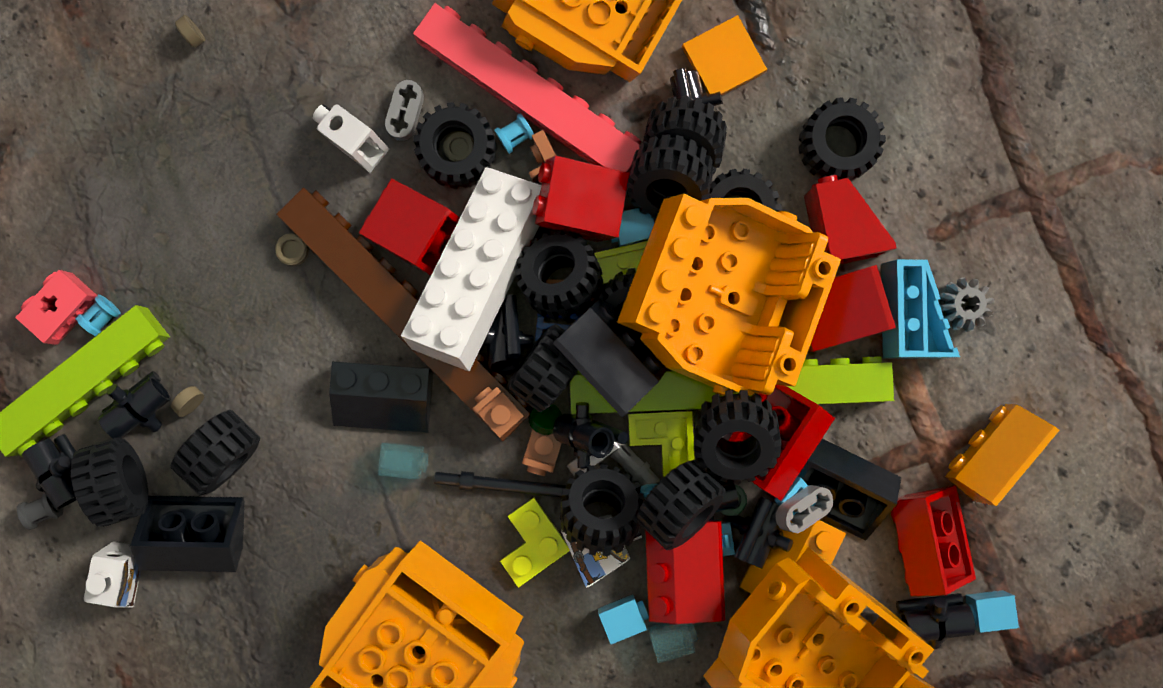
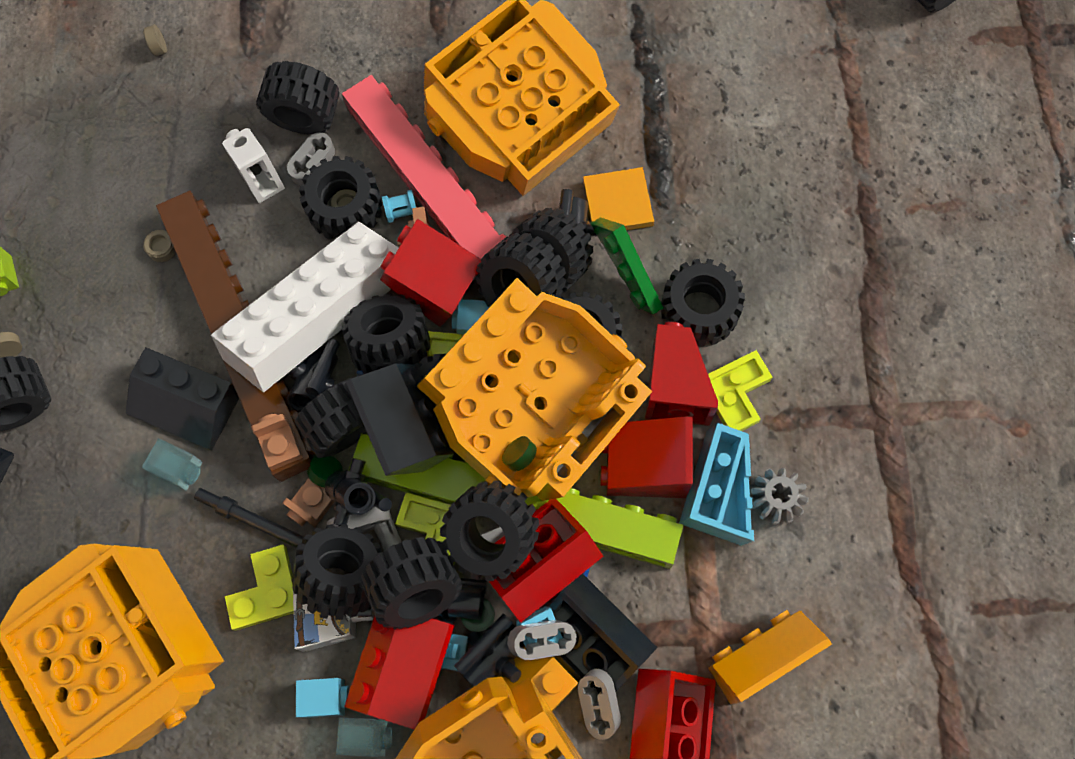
camera: 25 degrees right, 15 degrees down
red slope [359,178,460,276] -> none
none -> black tyre [256,61,340,135]
none -> tile [502,436,537,471]
none -> light grey beam [578,669,621,740]
none -> green wing [590,217,663,314]
none -> neon yellow plate [708,350,773,431]

